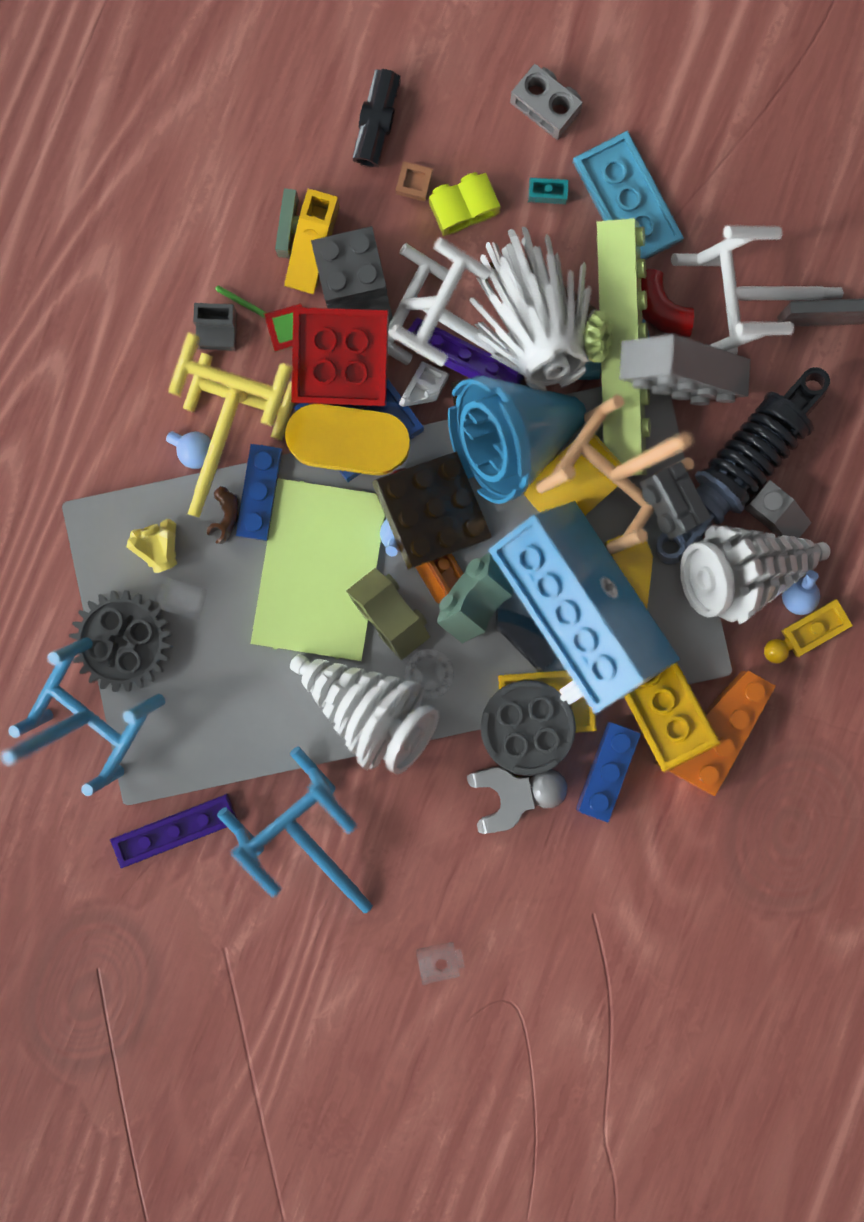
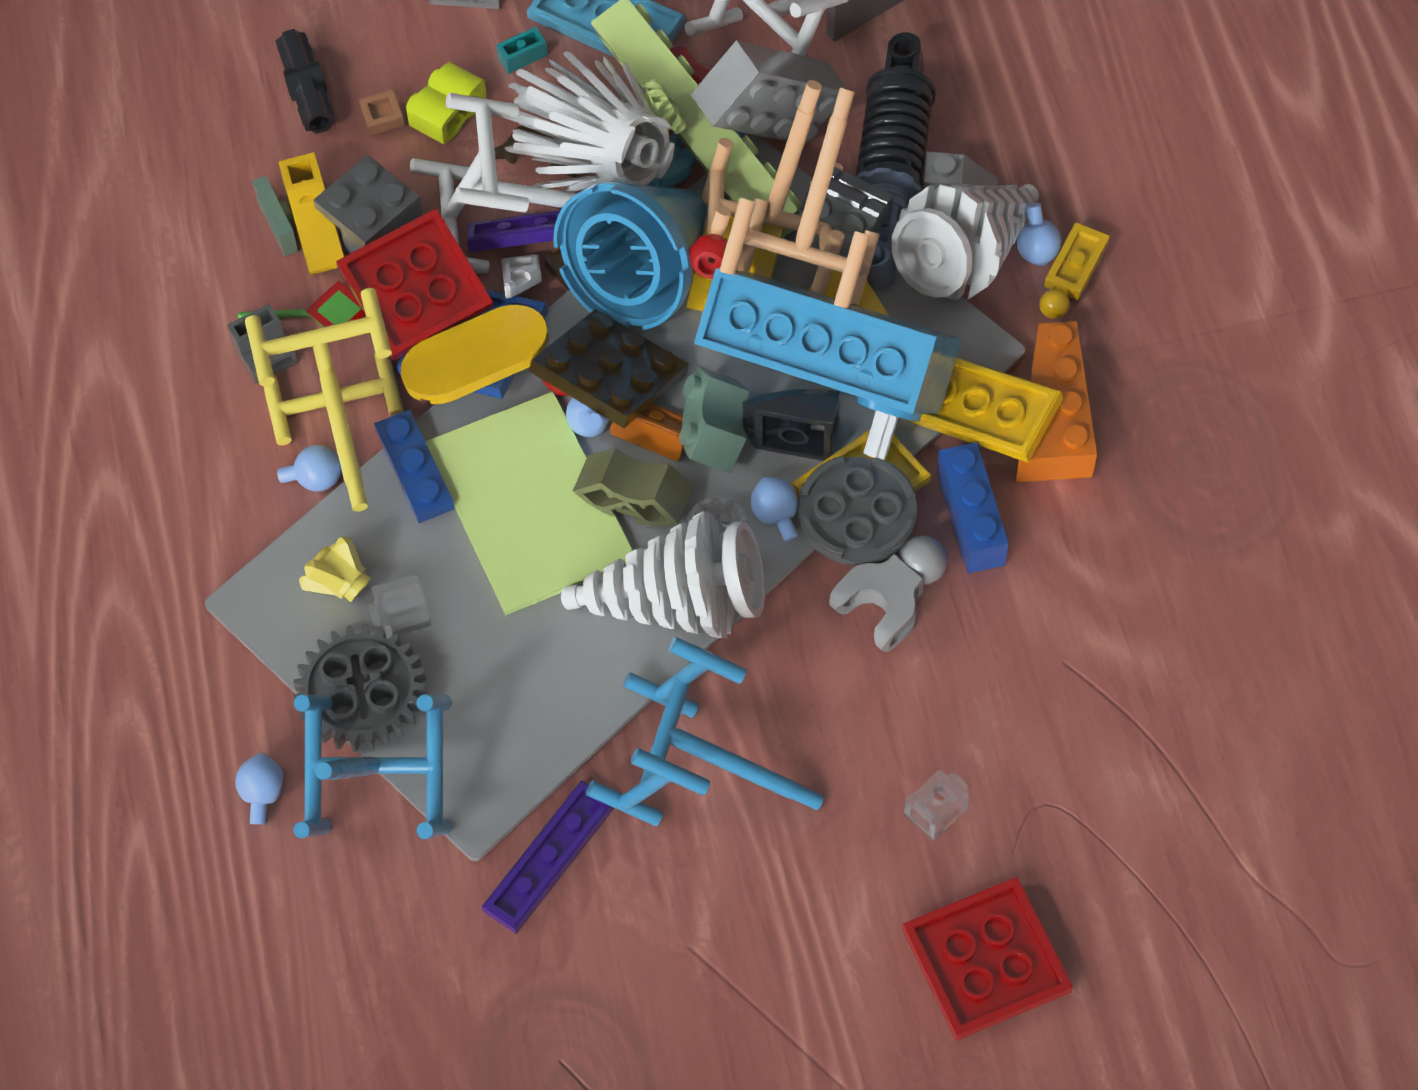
camera: 35 degrees left, 25 degrees down
reddish brown piece [207,486,238,544] -> none
none -> light blue piece [235,753,283,824]
none -> red plate [689,234,728,280]
none -> light nougat piece [719,88,880,309]
none -> light blue piece [751,477,799,542]
none -> red plate [902,877,1073,1041]

